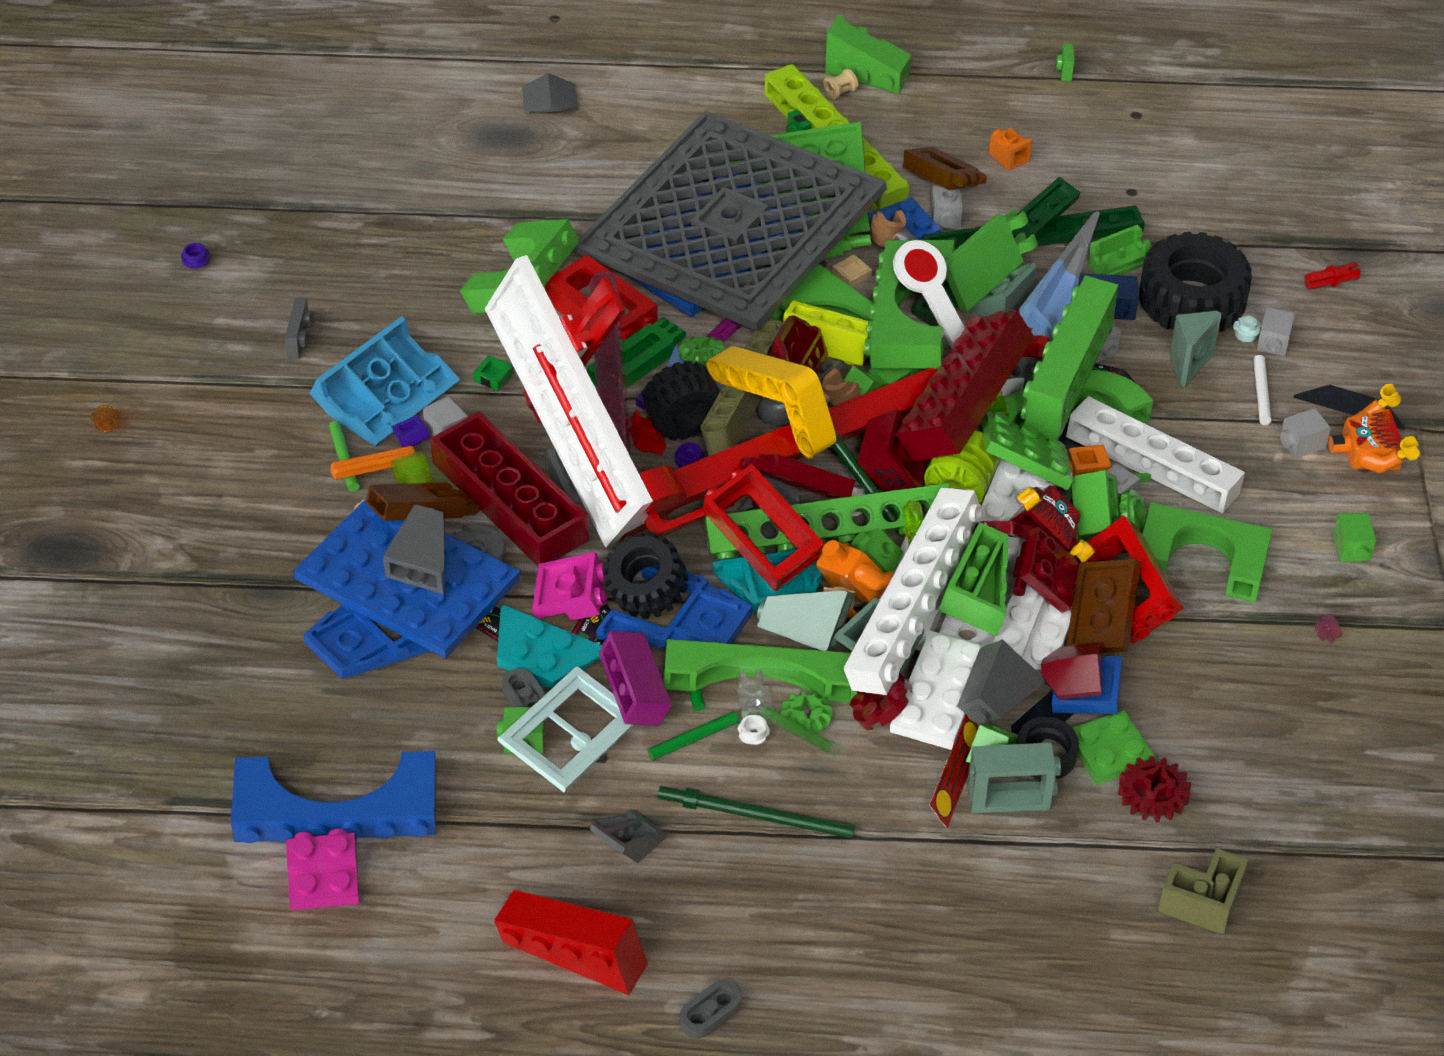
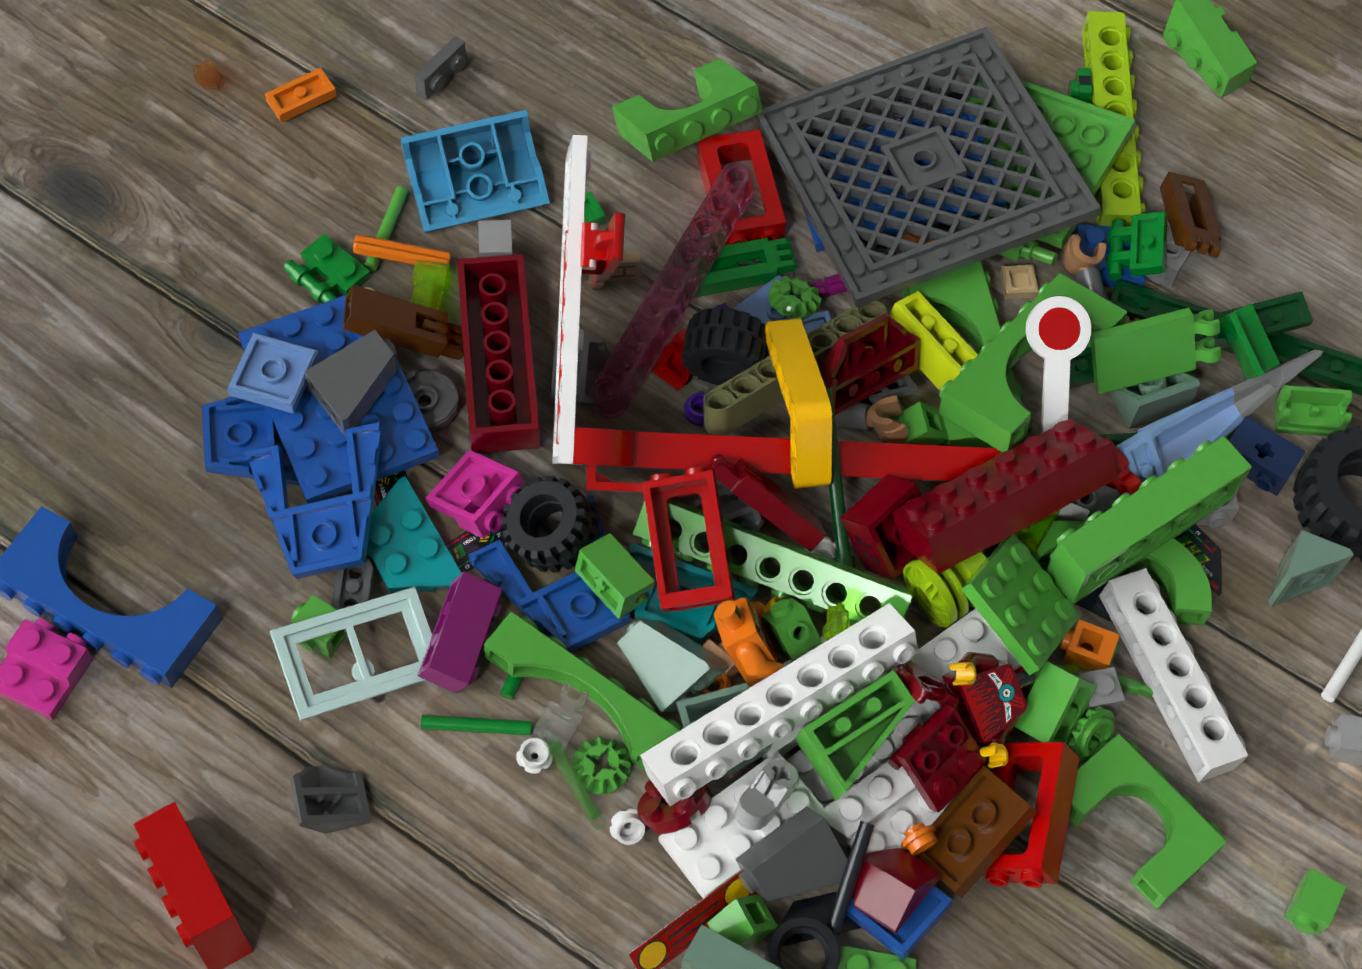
camera: 30 degrees right, 15 degrees up
dark purple plate [391,415,430,447] -> none
dark green bar [658,786,855,839] -> none
tan bush [823,68,858,100] -> none
orange brick [989,127,1032,171] -> none
none -> medium blue plate [227,332,319,414]
none -> blue wing [244,422,383,579]
none -> orange plate [265,67,337,123]
none -> green plate [284,234,371,303]
none -> bright green hinge [575,533,655,619]
none -> white plate [610,808,645,845]
none -> light grey piece [735,760,798,831]
none -> black bar [827,820,875,935]
none -> orange plate [901,822,938,856]
none -> green plate [1106,211,1167,280]
none -> green panel [1218,303,1280,379]

